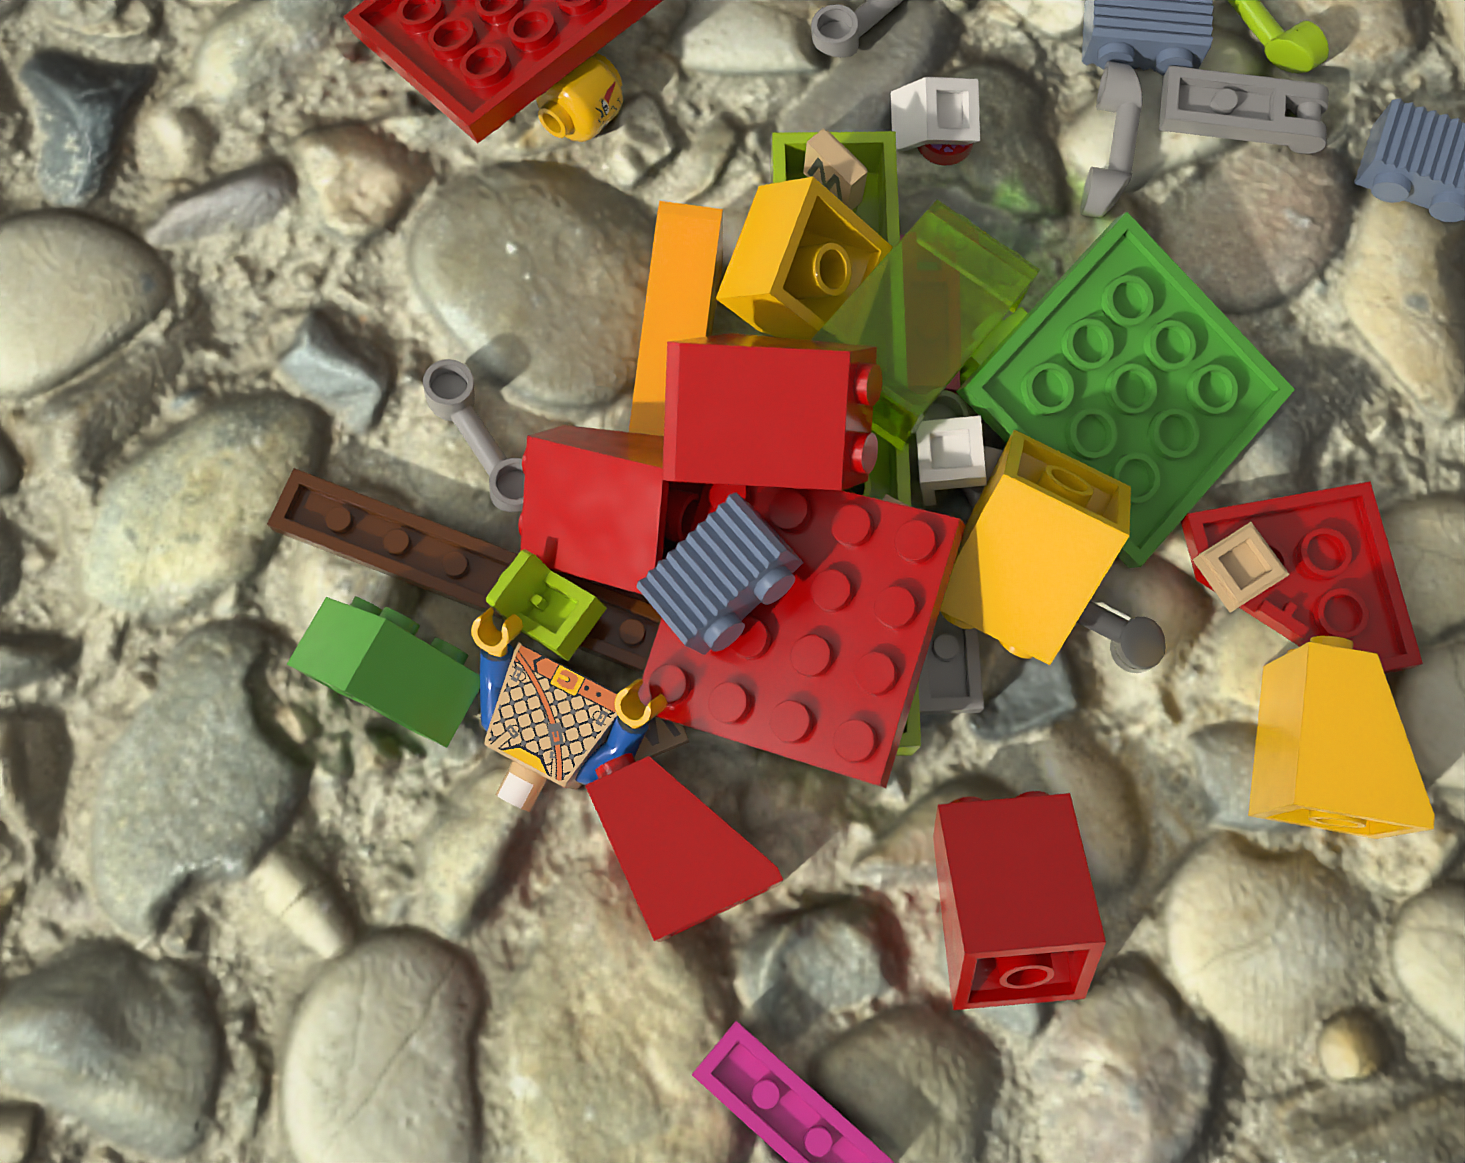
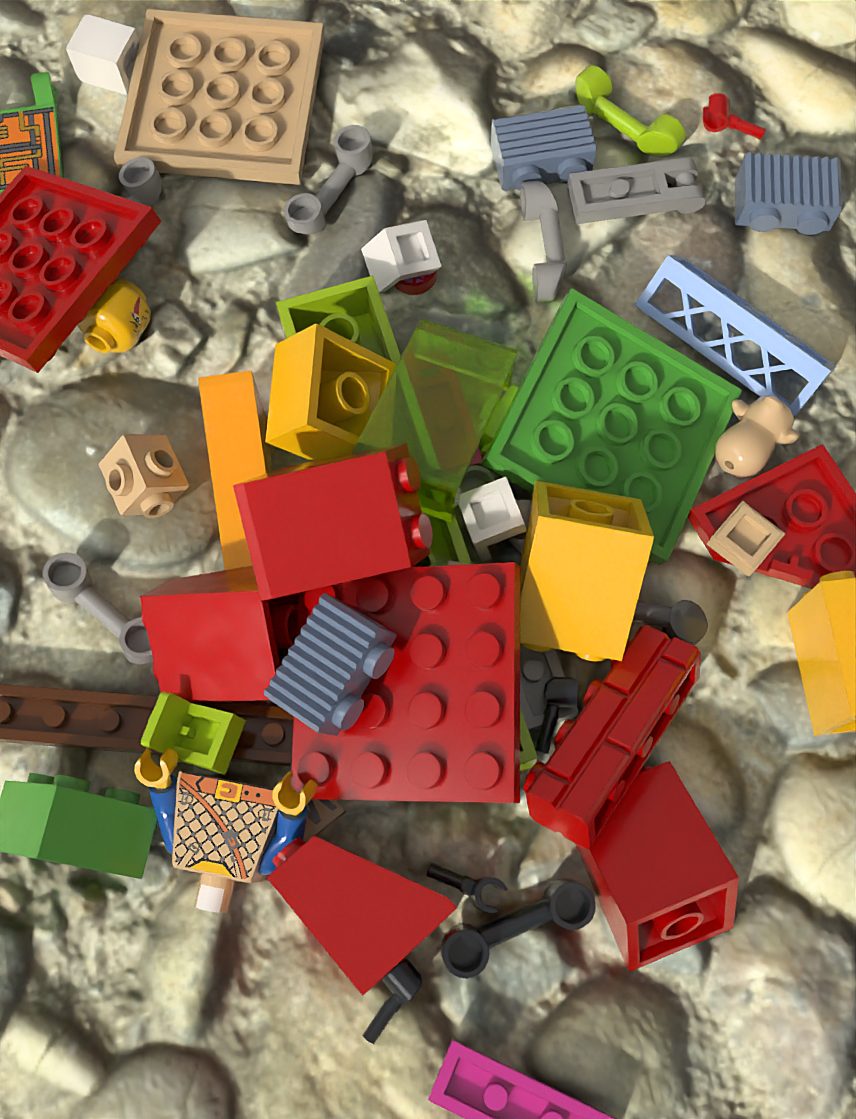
camera: 15 degrees left, 5 degrees down
tan tile [804,128,868,210] -> none
none -> tan brick [99,434,189,518]
none -> black hand [363,959,422,1044]
none -> black hand [426,863,507,913]
none -> black bar [441,878,596,978]
none -> red brick [524,624,701,849]
none -> black hand [535,677,578,754]
none -> light blue fence [635,255,837,418]
none -> red hand [702,93,766,140]
none -> tan animal [715,395,799,478]

